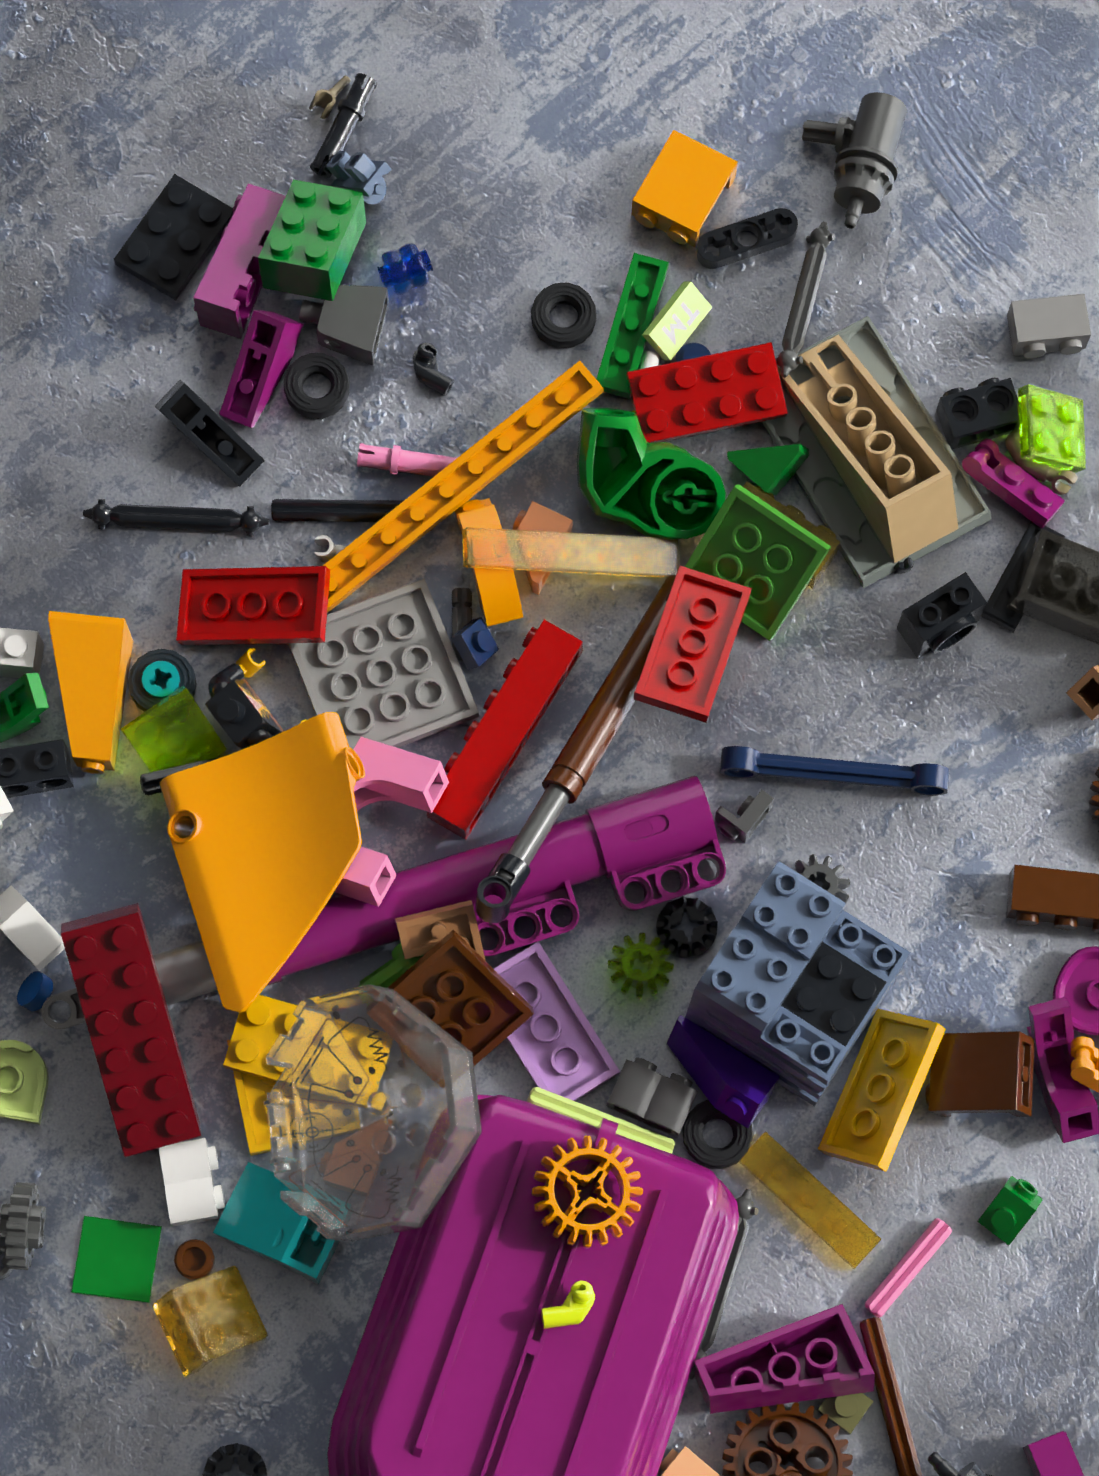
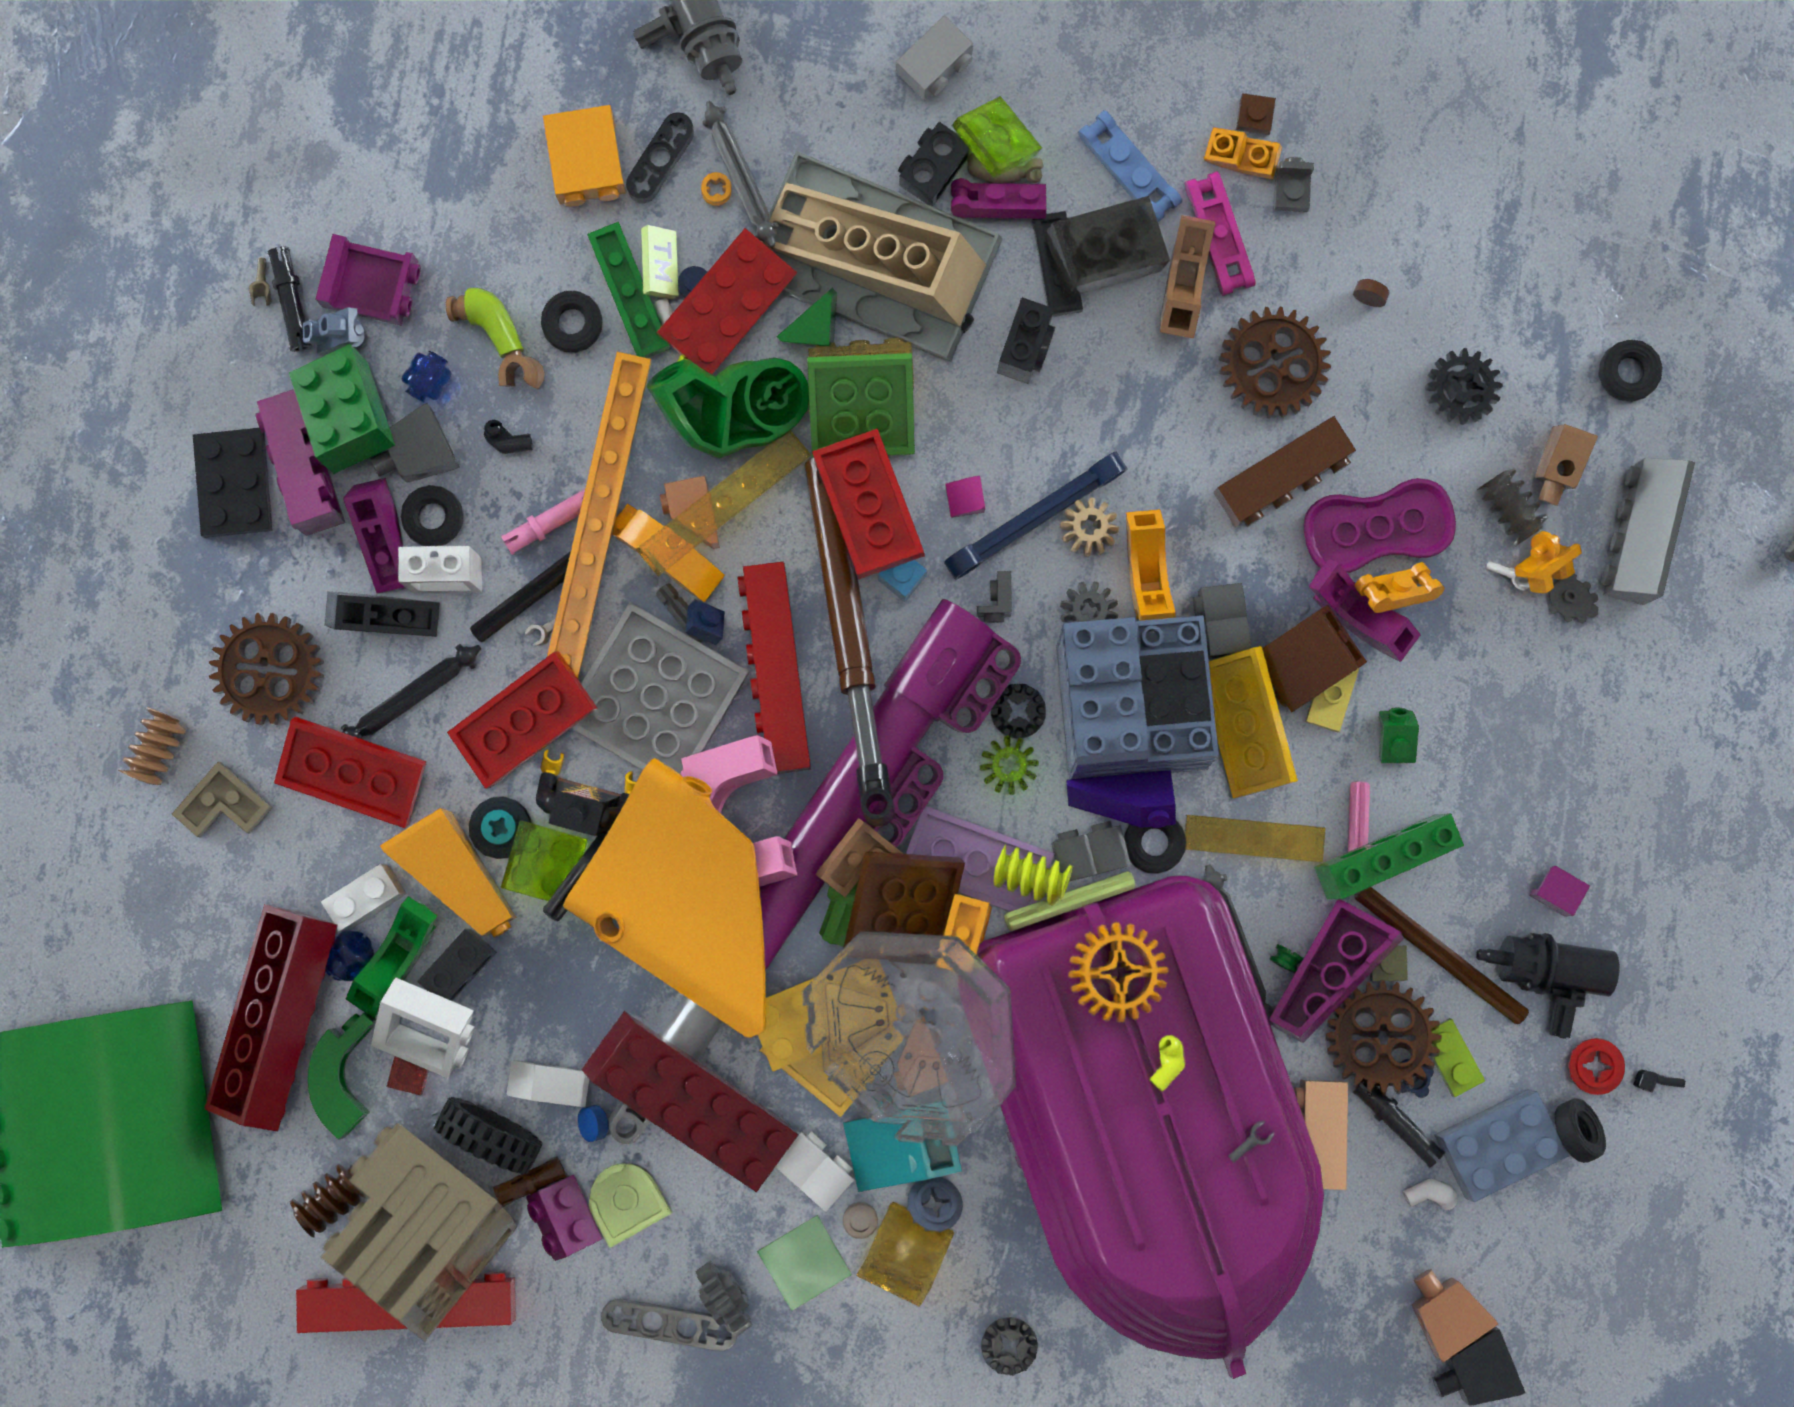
camera: 40 degrees left, 10 degrees up
none -> reddish brown gear [209,613,324,726]
none -> red plate [274,716,427,828]
none -> magenta panel [315,234,421,326]
none -> white window [399,546,482,593]
none -> piece [446,287,545,389]
none -> light orange bush [701,172,732,206]
none -> dark azure brick [878,560,927,602]
none -> sand blue gear [907,1177,963,1233]
none -> light orange panel [937,894,992,973]
none -> dark pink slope [945,475,985,518]
none -> neon yellow piece [994,844,1073,906]
none -> tan gear [1060,498,1119,557]
none -> light orange arch [1126,509,1176,621]
none -> dark grey brick [1193,583,1251,659]
none -> dark grey hand [1228,1120,1274,1163]
none -> green bush [1269,944,1304,974]
none -> light yellow plate [1305,668,1359,733]
none -> green brick [1314,813,1464,899]

